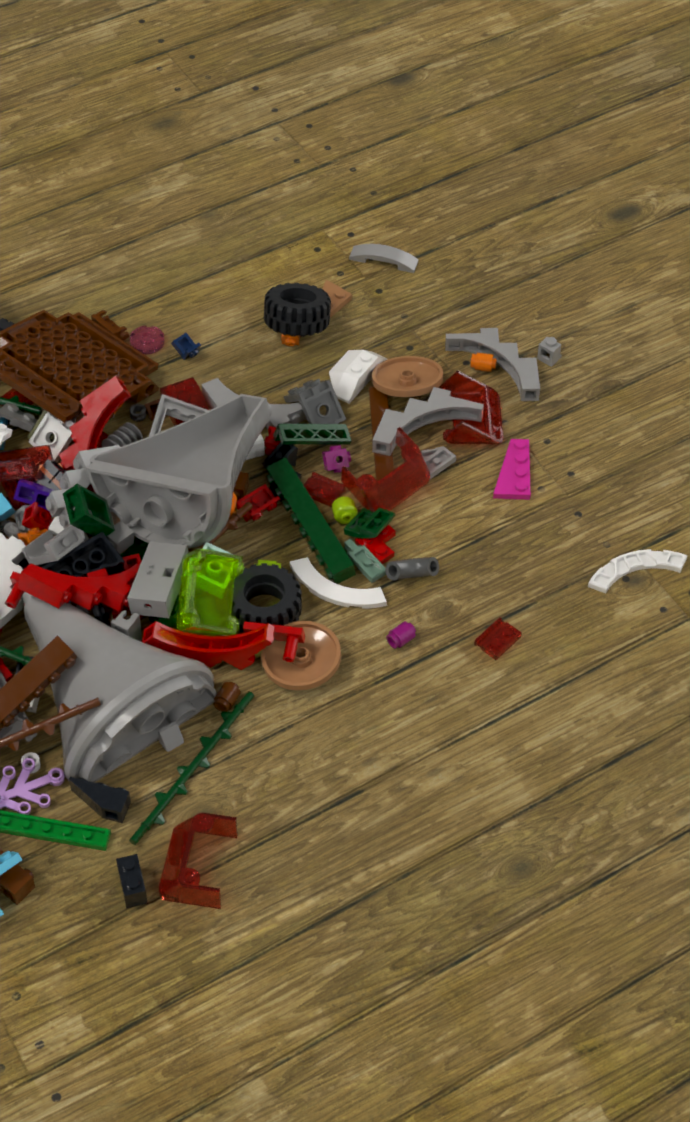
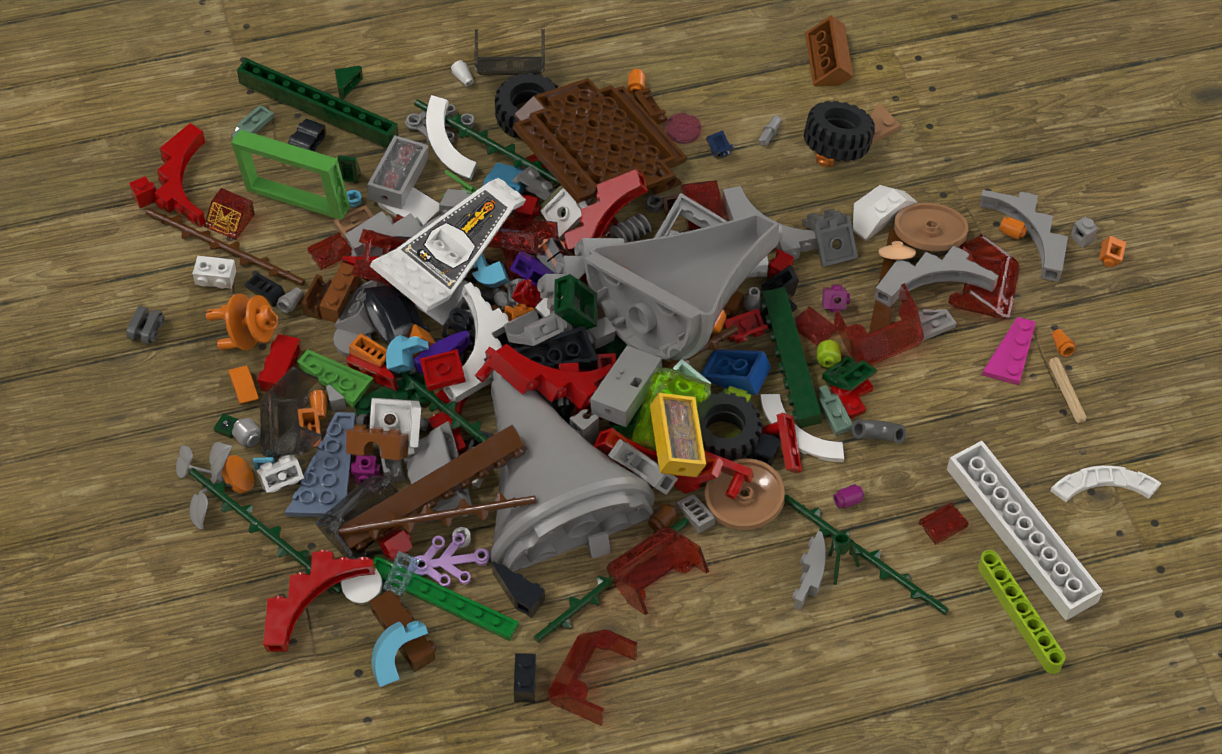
camera: 15 degrees right, 5 degrees up
dark green fence [273,424,352,445] -> none
light grey slope [349,244,418,273] -> none
none -> red brick [514,194,541,226]
none -> clear red windscreen [606,527,709,615]
none -> light grey arch [608,439,678,495]
none -> orange brick [627,69,645,95]
none -> brick [650,393,706,477]
none -> light grey slope [677,494,715,534]
none -> blue slope [701,349,771,395]
none -> light grey cone [743,287,762,312]
none -> black brick [753,433,781,467]
none -> light grey axle [758,115,782,146]
none -> red piece [761,413,803,473]
none -> dark green plant [784,494,949,615]
none -> light grey slope [792,531,826,611]
none -> dark orange slope [805,15,853,86]
none -> dark green plant [828,533,860,585]
none -> light nougat dish [878,241,916,259]
none -> white brick [947,441,1103,621]
none -> lime beam [978,550,1065,674]
none -> tan axle [1049,357,1087,423]
none -> orange cone [1052,329,1075,357]
none -> orange brick [1099,236,1126,267]

